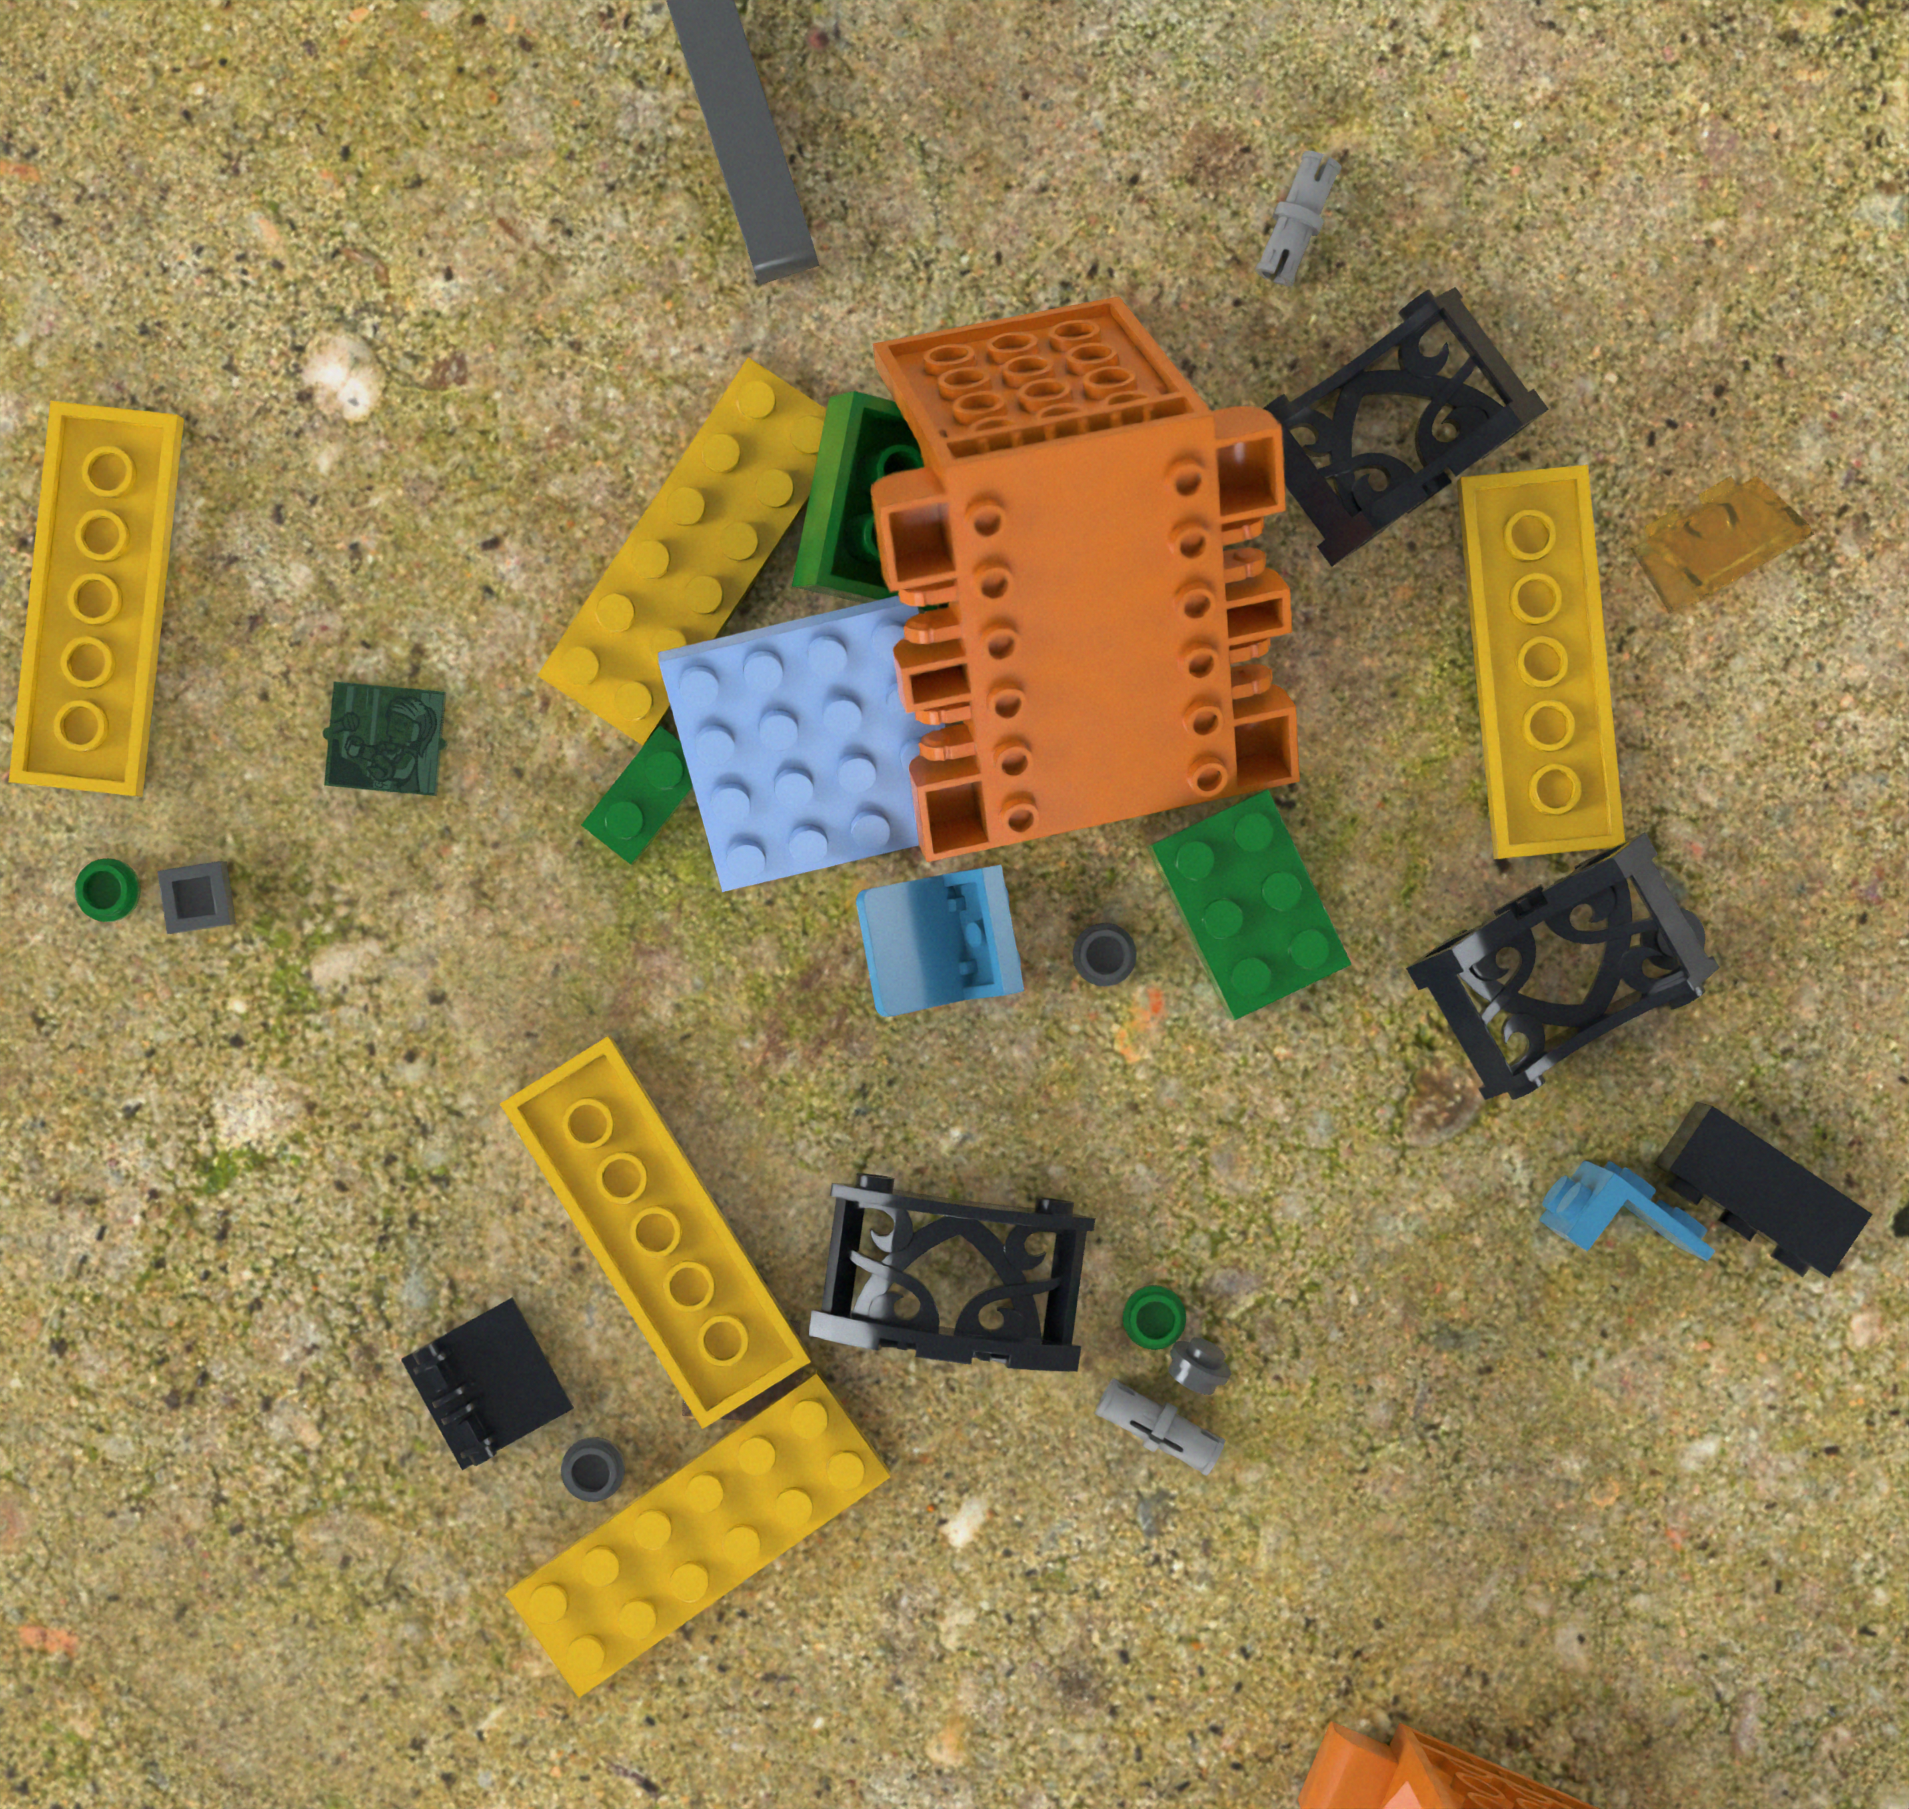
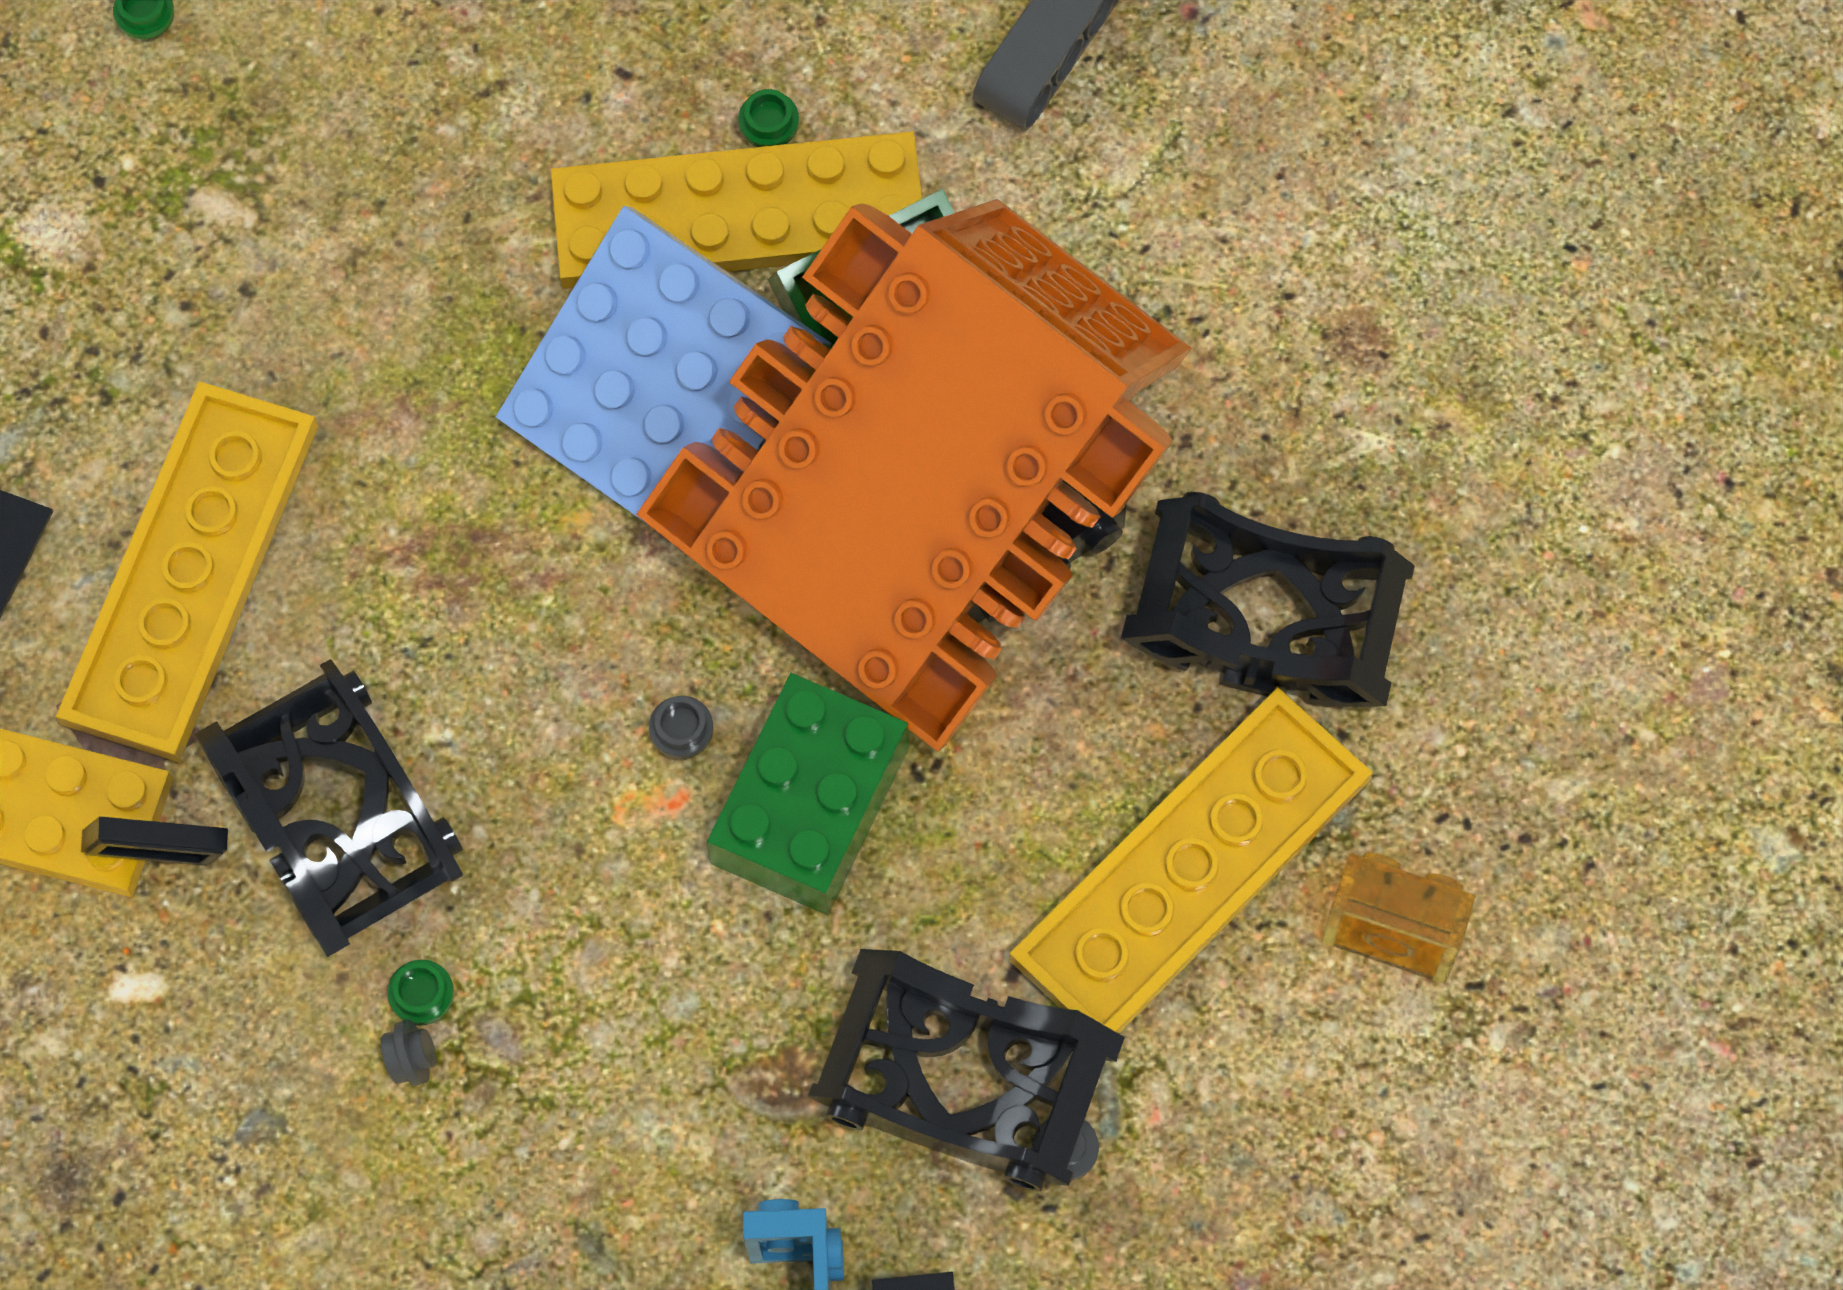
camera: 50 degrees right, 20 degrees down
dark grey plate [157,861,236,934] -> none
clear green piece [322,681,448,796] -> none
green plate [581,726,694,865] -> none
dark azure bracket [856,865,1024,1017] -> none
light grey pin [1094,1378,1226,1476] -> none
light grey pin [1255,151,1342,287] -> none
none -> black tile [81,816,228,866]
none -> green plate [738,89,799,147]

